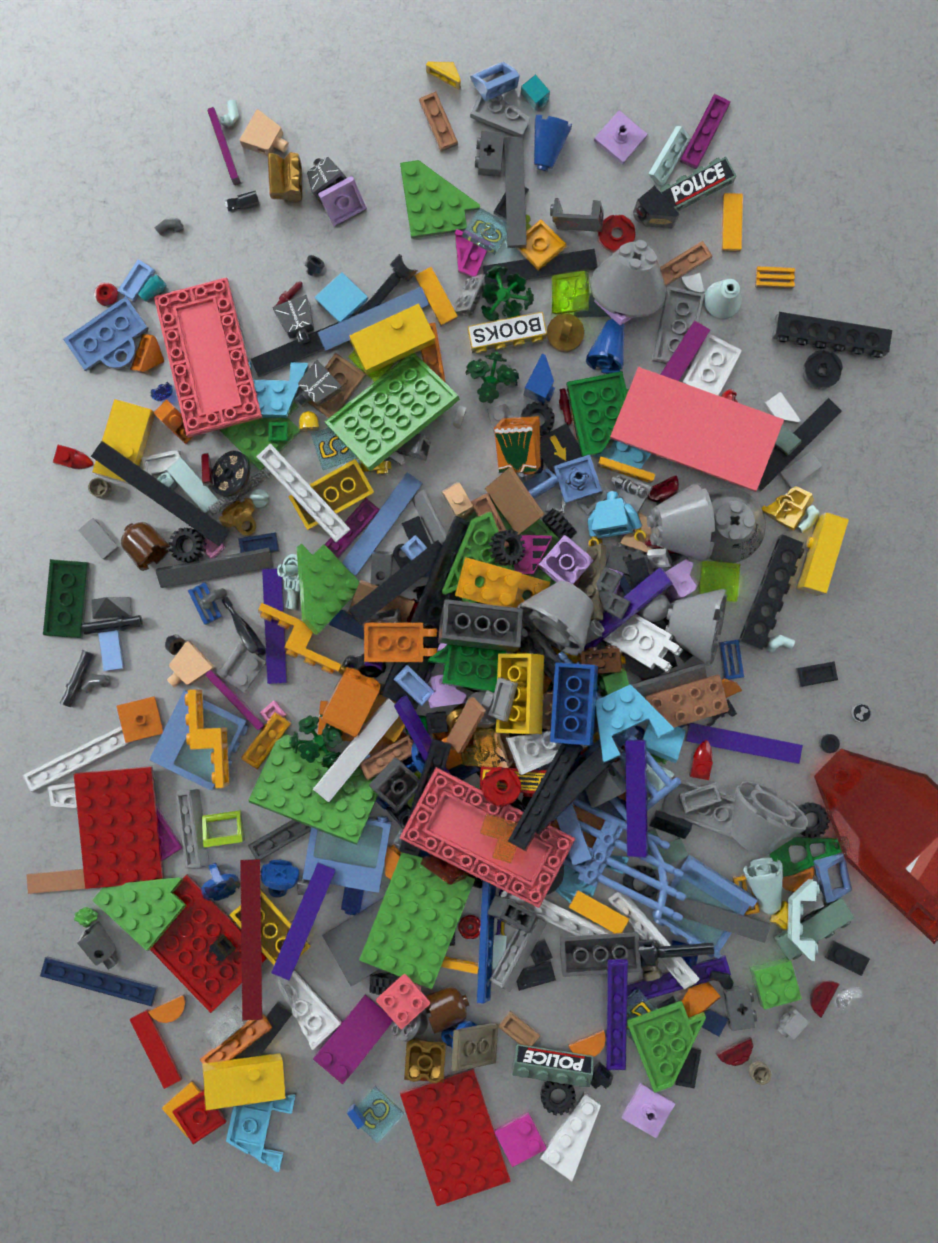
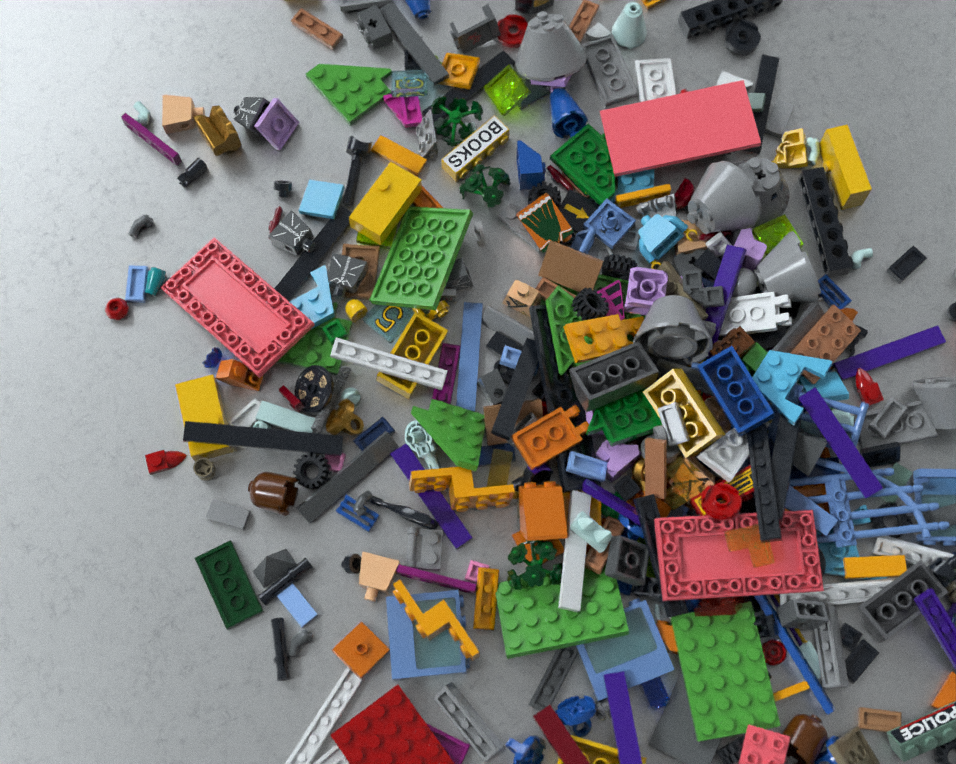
camera: 30 degrees left, 15 degrees down
medium blue plate [63,297,149,371] -> none
orange slope [130,334,165,372] -> none
lime tile [202,810,245,848] -> none
medium blue tile [317,287,429,350] -> none
pearl gold tile [547,313,585,352] -> none
magenta tile [660,320,710,381] -> none
none -> clear yellow tile [486,449,513,487]
none -> light aqua tile [570,511,613,553]
none -> black tile [754,614,778,638]

